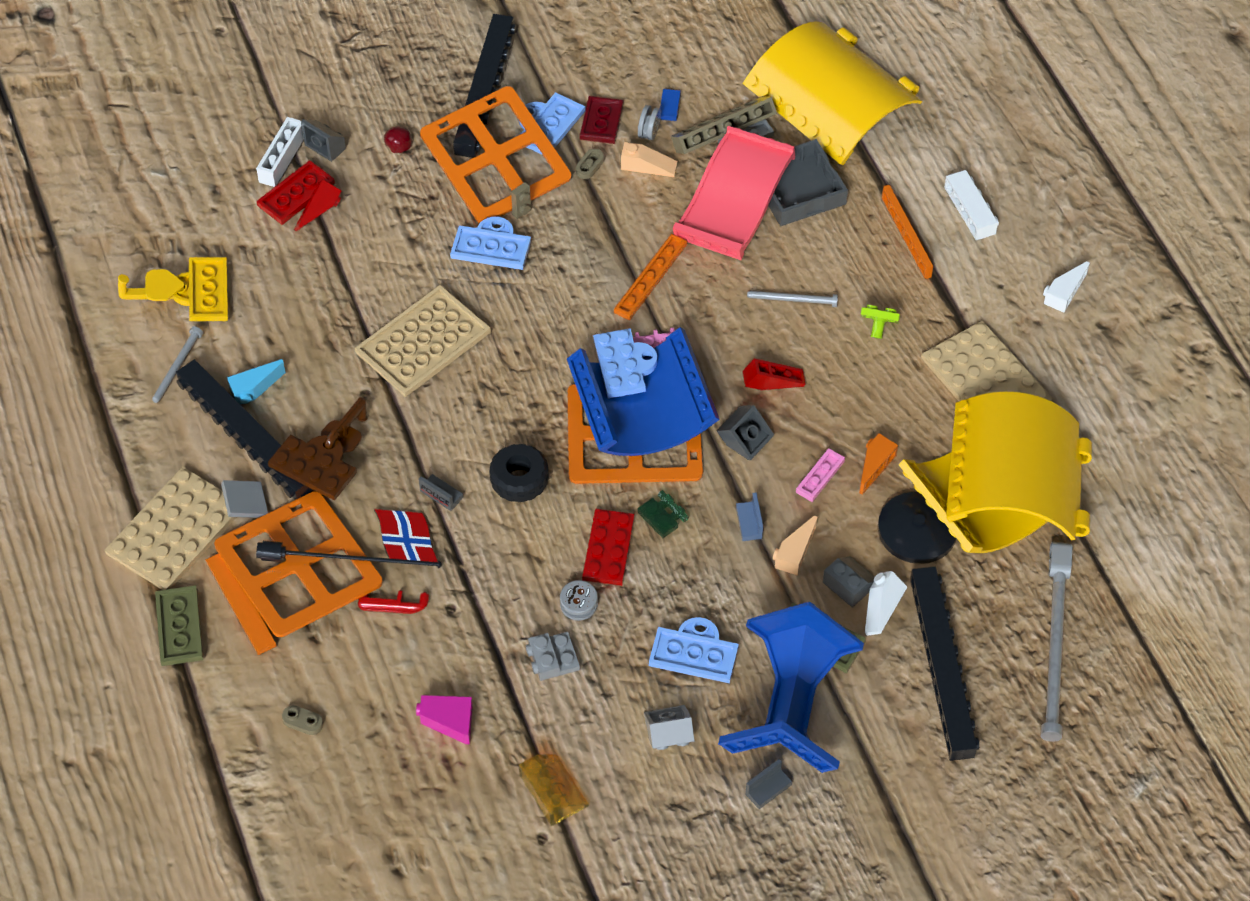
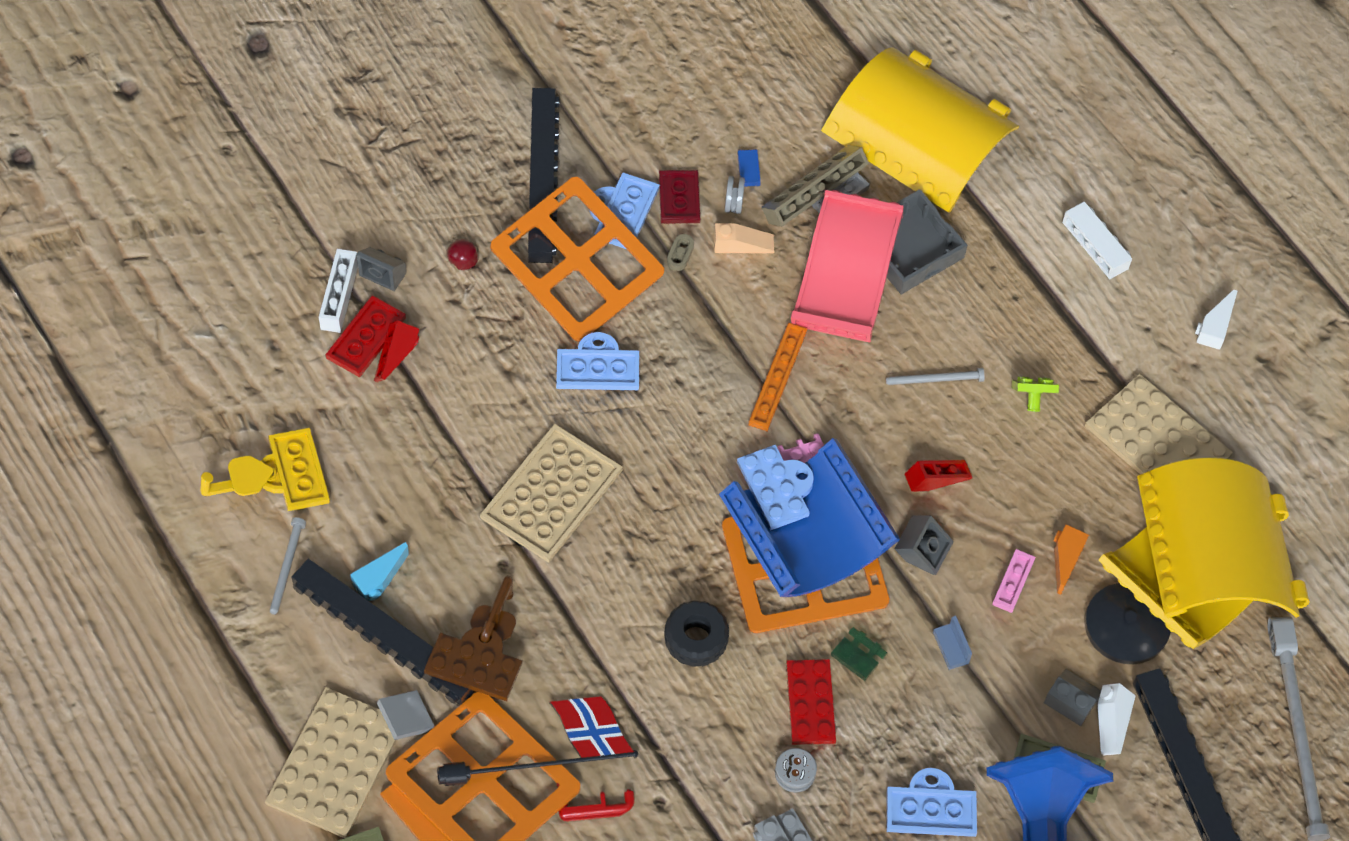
camera: 15 degrees left, 5 degrees up
dark grey panel [419,474,463,511] -> none
dark tan plate [511,182,531,219] -> none
light nougat slope [773,516,818,576] -> none
orange tile [882,185,933,279] -> none

